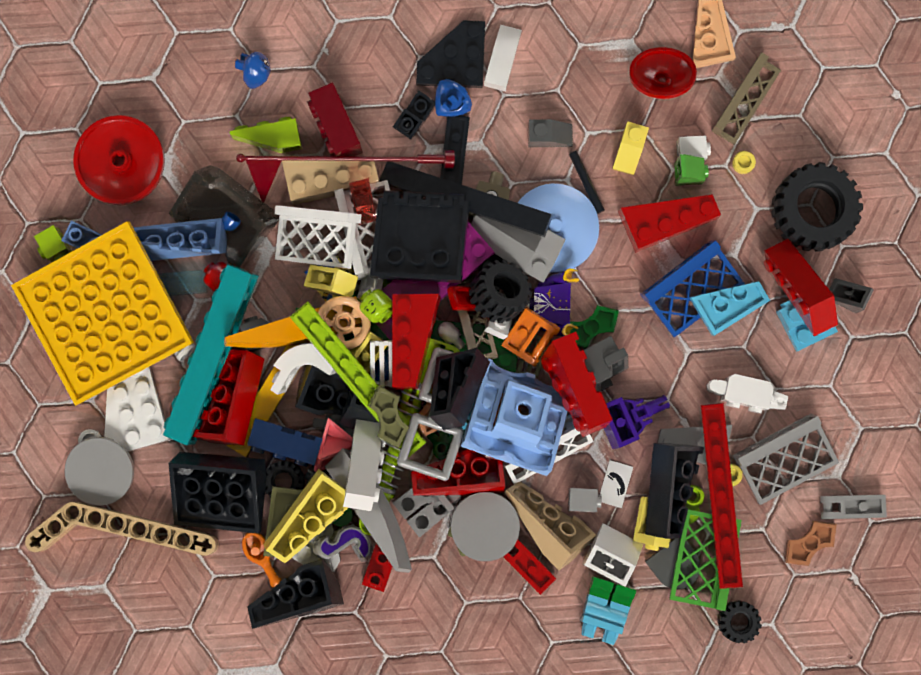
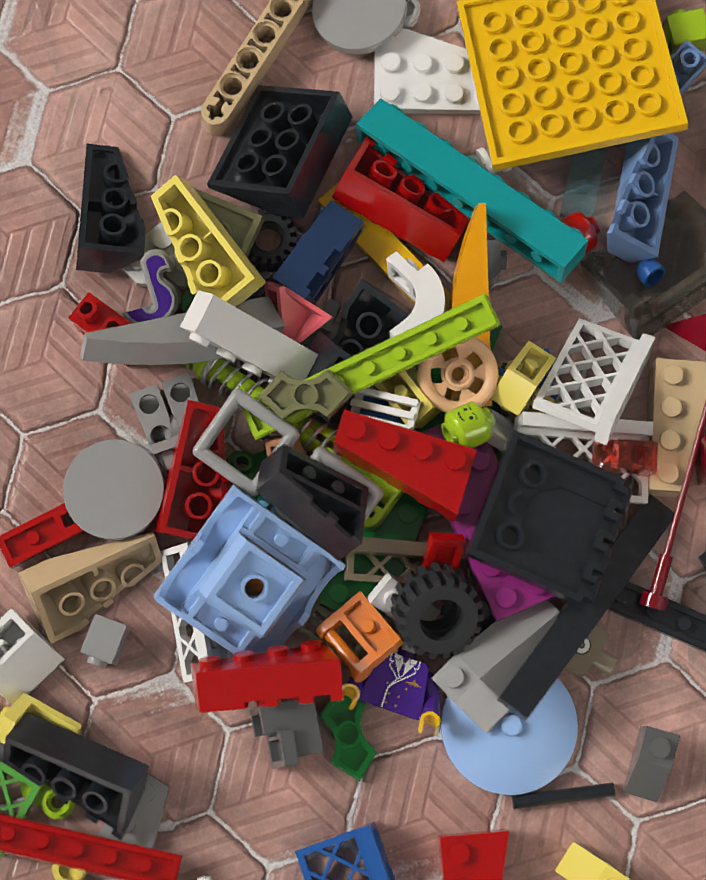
camera: 110 degrees right, 5 degrees down
orange piece [242,532,282,588] -> none
white cylinder [438,322,465,350] -> none
white sticker [600,460,633,508] -> none
dark purple brick [603,395,670,449] -> none

